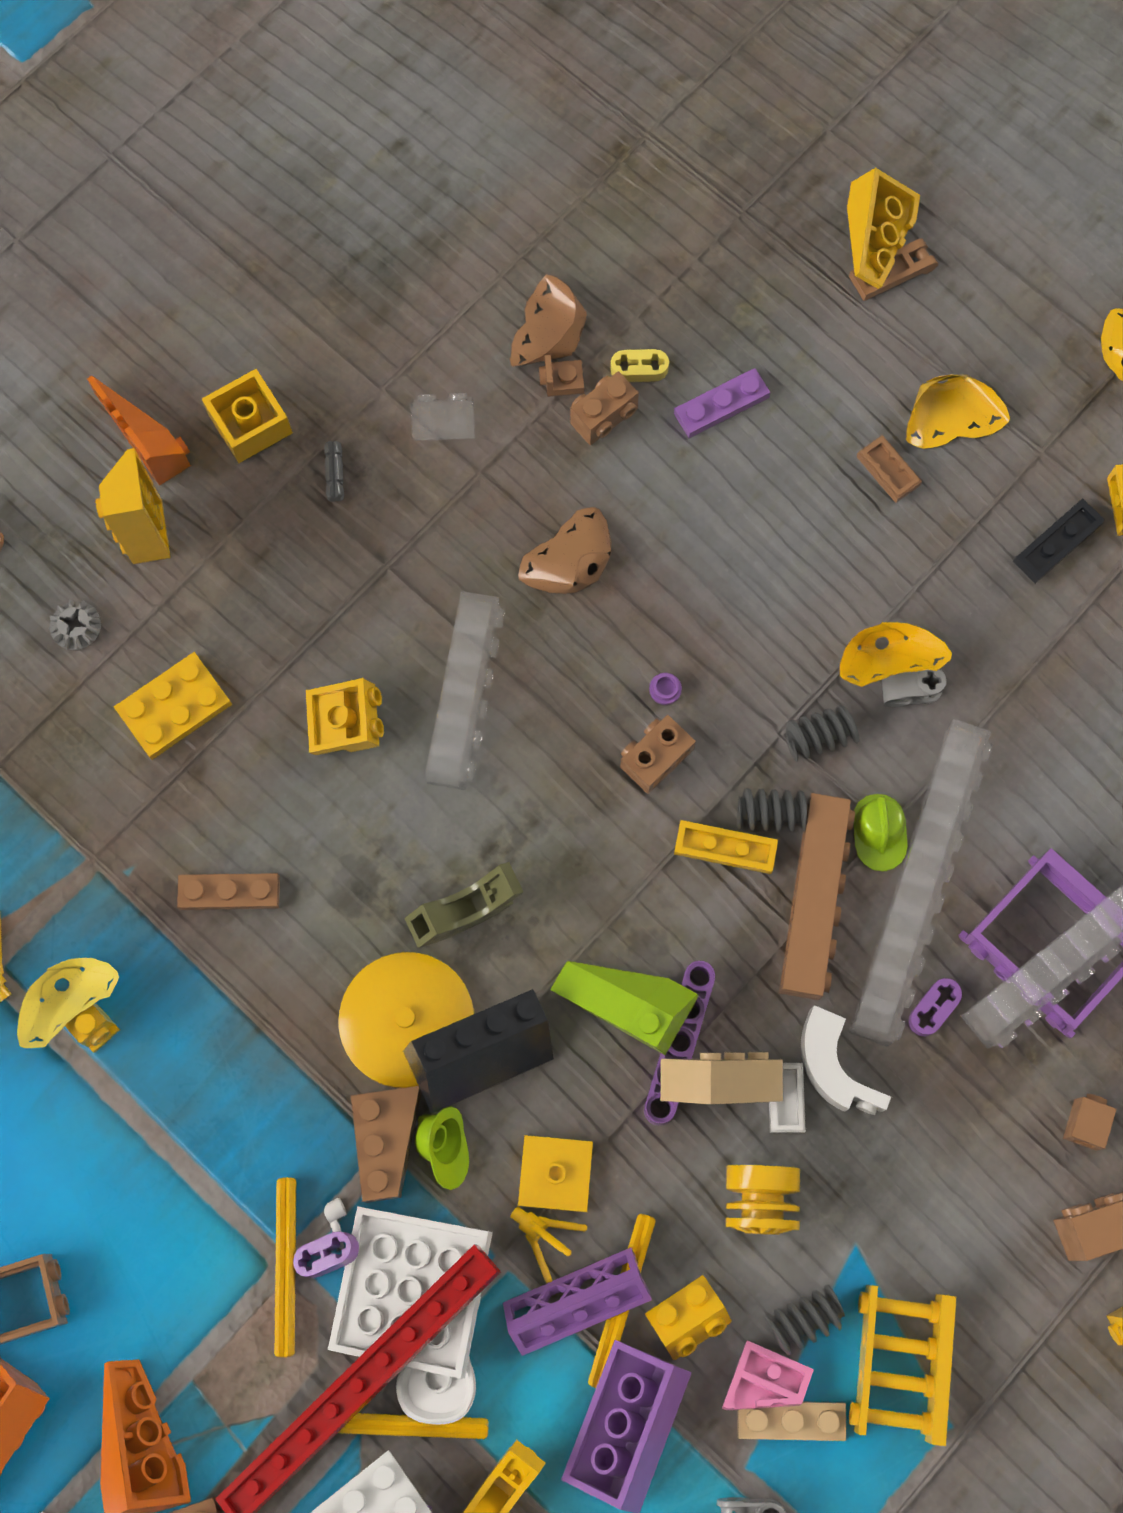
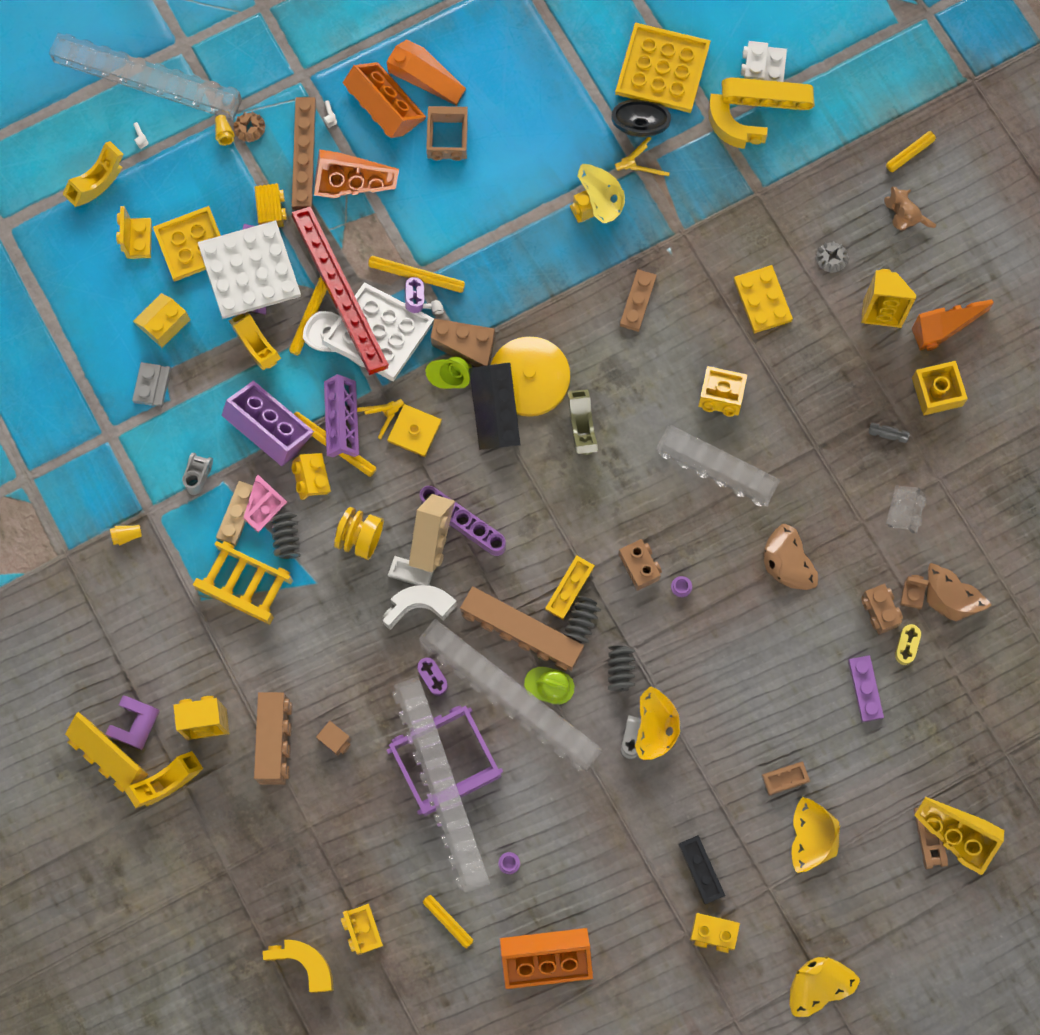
camera: 110 degrees right, 0 degrees up
lime wedge [550,961,699,1055] -> none

